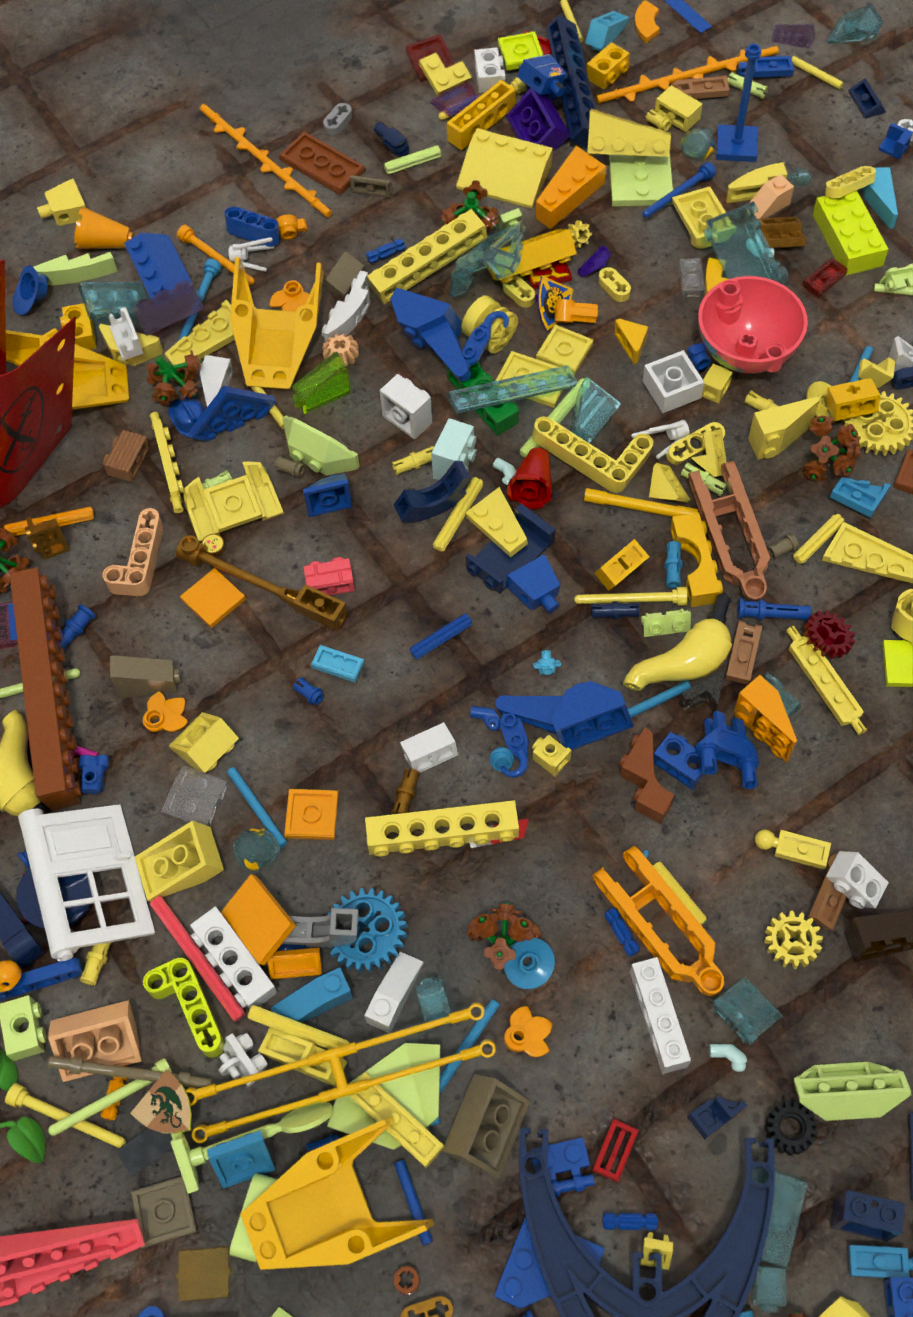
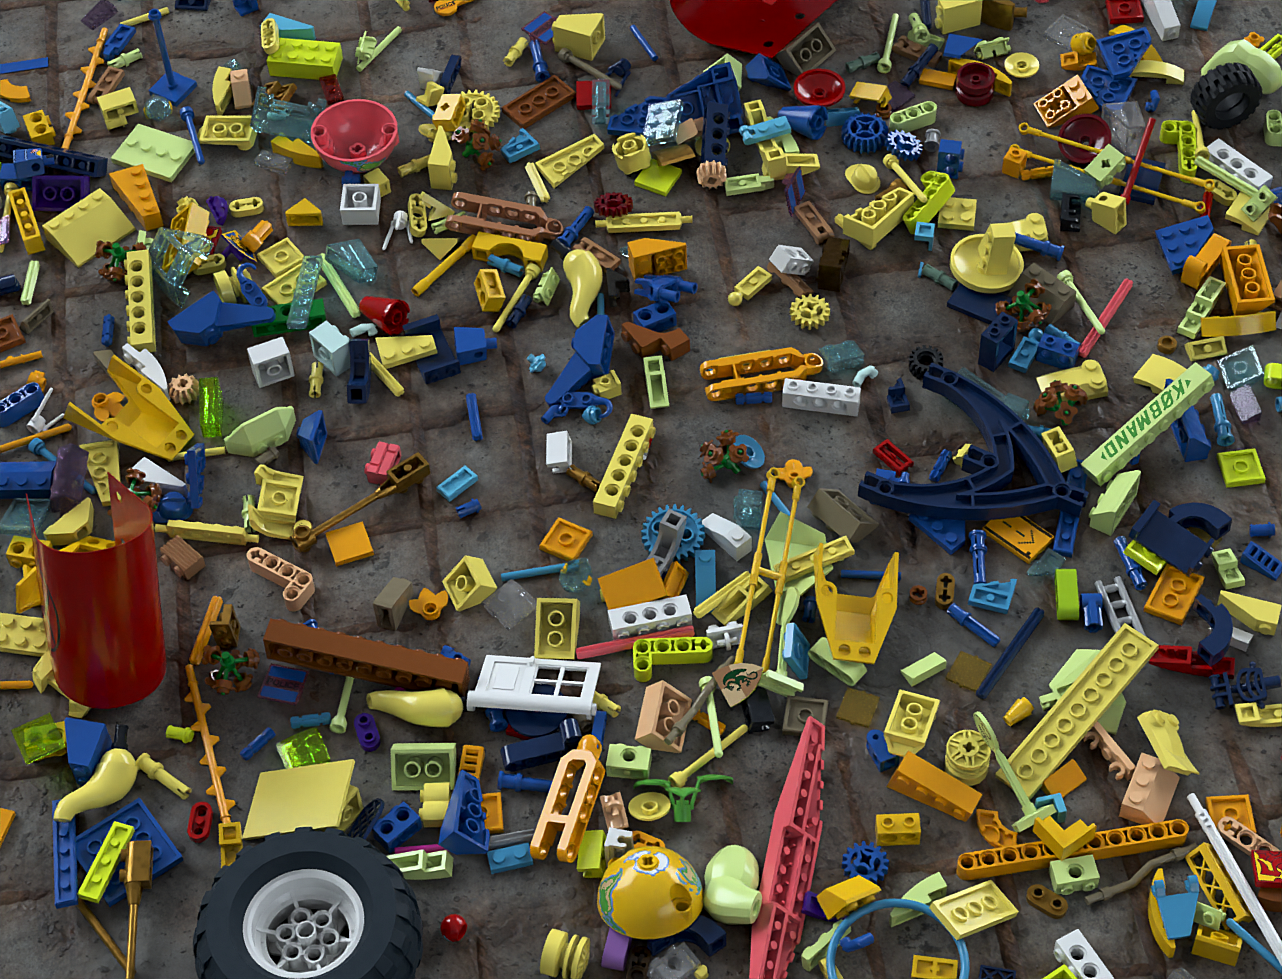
camera: 65 degrees left, 10 degrees down
white hinge [109,307,143,360] -> none
light yellow beam [532,417,653,493] -> none
light yellow wedge [588,109,671,157] -> none
yellowish green wedge [794,1062,911,1121] -> none
none -> yellowish green slope [643,355,669,409]

